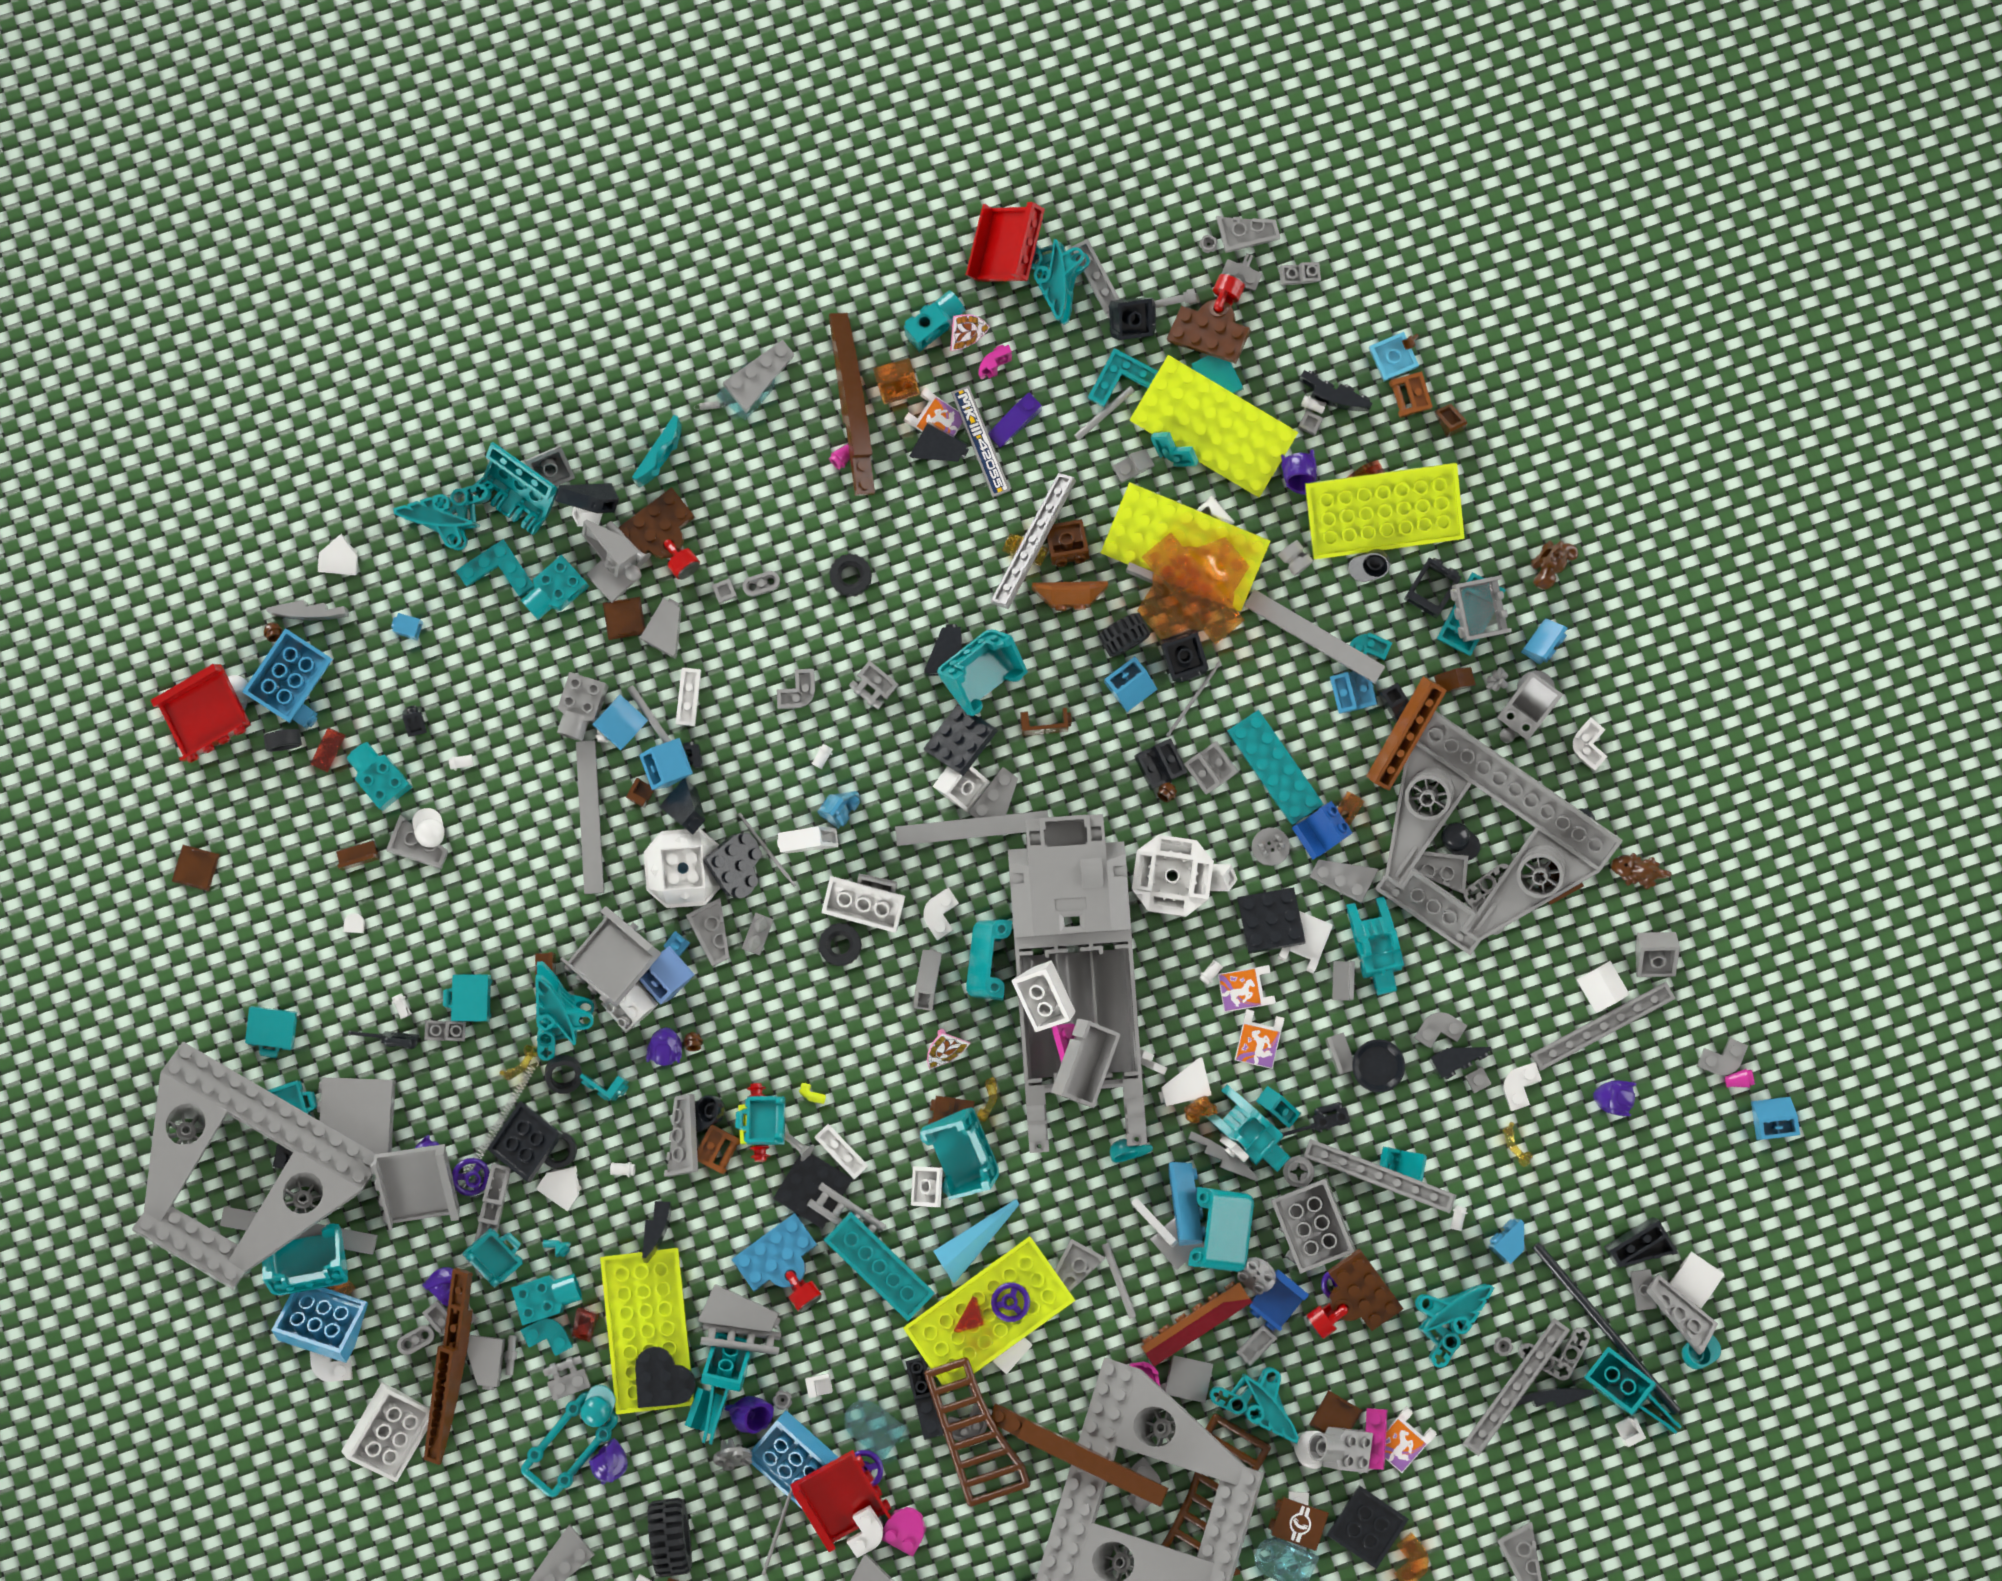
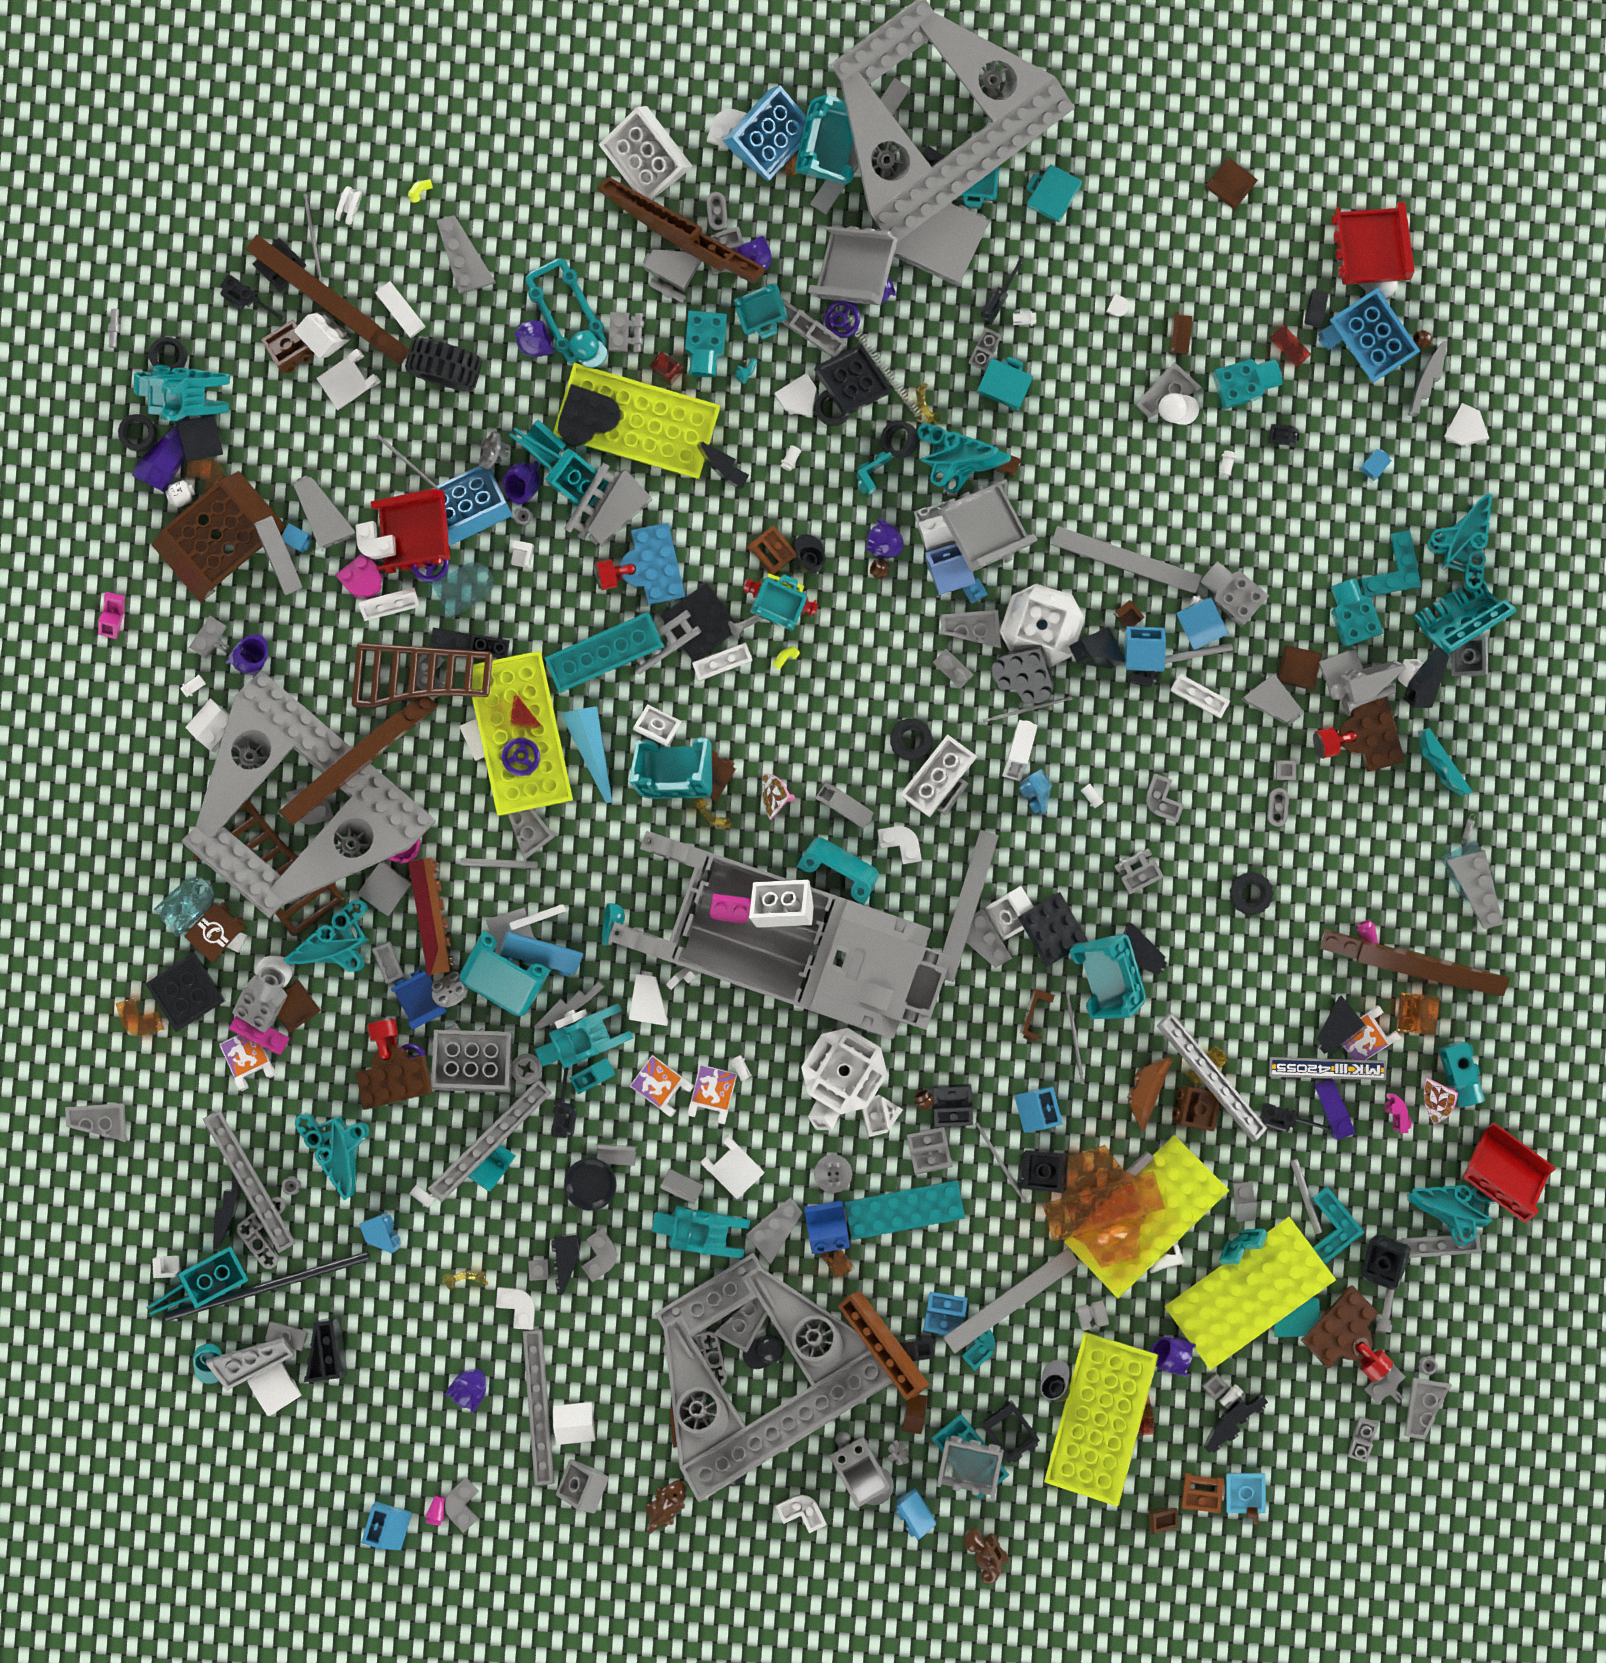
camera: 115 degrees right, 5 degrees up
teal plate [520,1319,574,1356] -> none
light grey wing [664,1094,698,1177] -> none
light grey piece [1051,1018,1121,1108] -> none
black tyre [1098,613,1151,657] -> none
clear orange plate [1184,1096,1218,1123] -> none
black plate [1237,887,1306,954] -> none
none -> white plate [359,588,420,621]
none -> white slope [862,1095,903,1137]
none -> light grey piece [1066,993,1085,1084]
none -> black piece [1259,1103,1330,1133]

